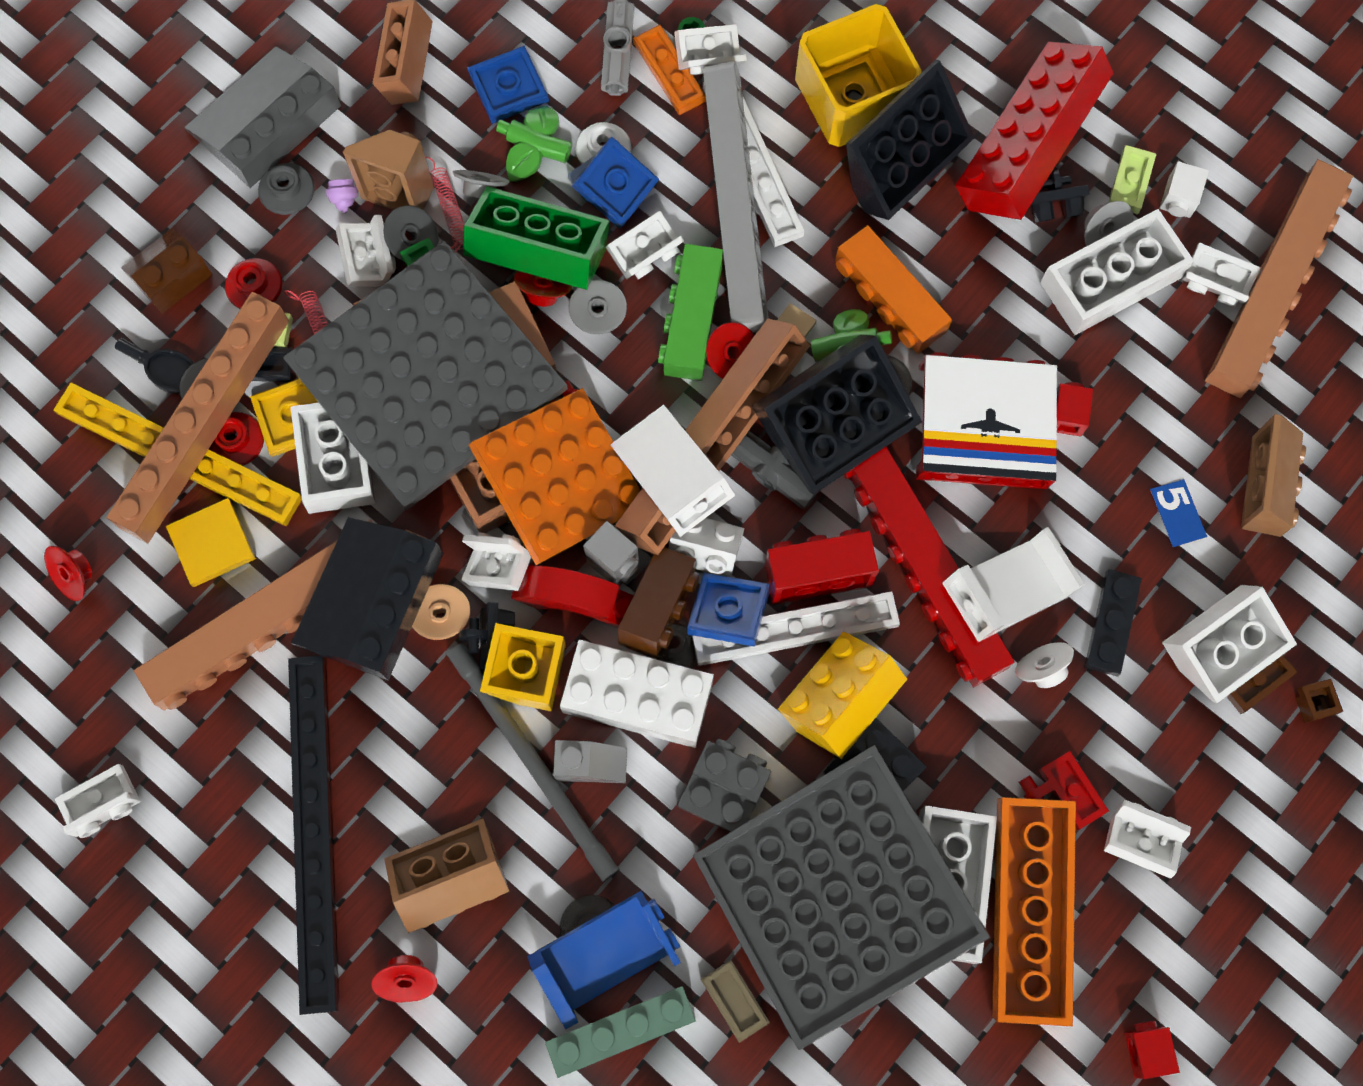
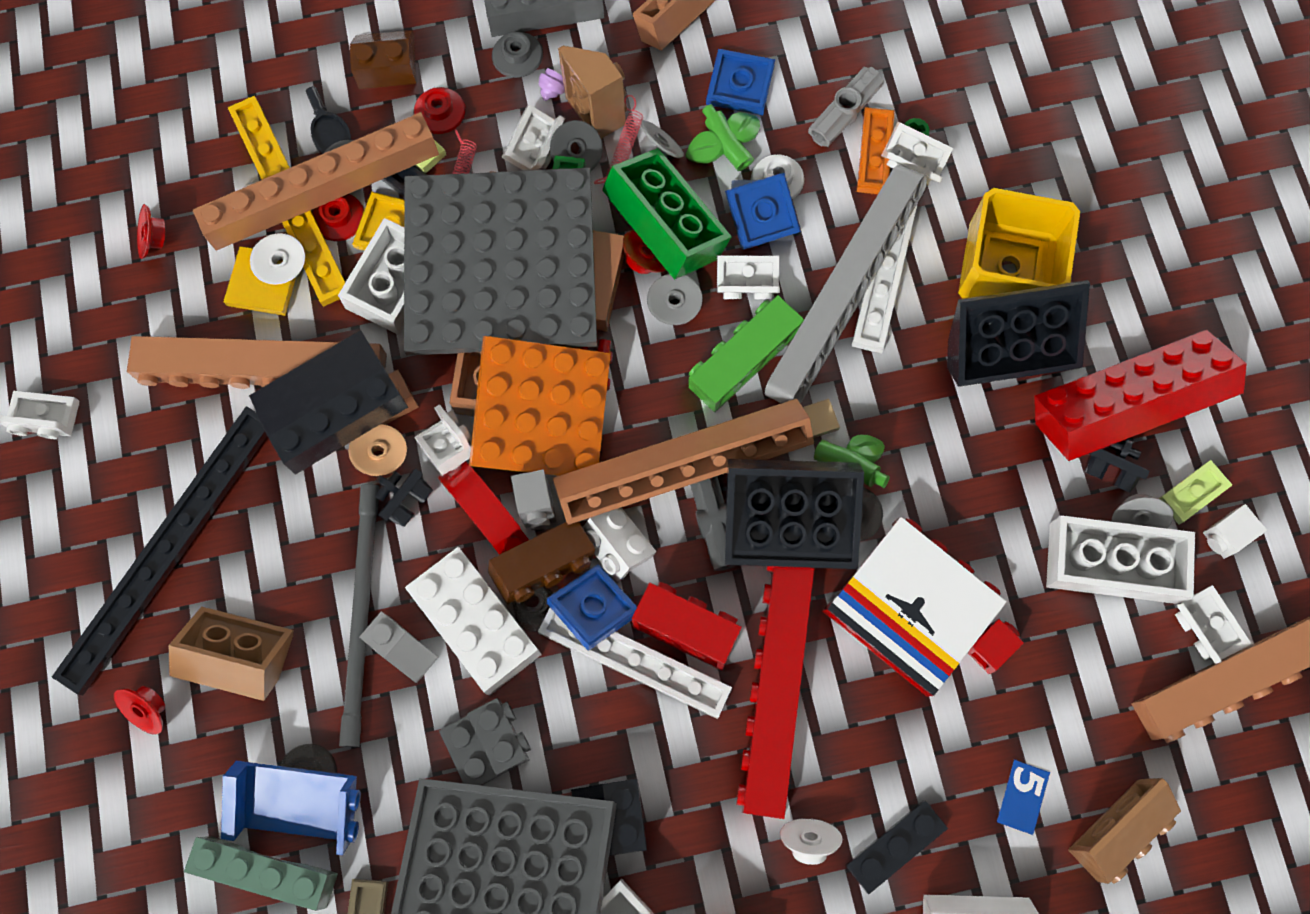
camera: 40 degrees right, 0 degrees up
yellow slope [480,623,566,711] -> none
white panel [611,405,735,537] -> none
red piece [706,323,755,379] -> none
yellow brick [778,631,907,759] -> none
orange brick [835,225,952,354] -> none
white panel [942,527,1085,642] -> none
none -> white piece [250,233,305,285]

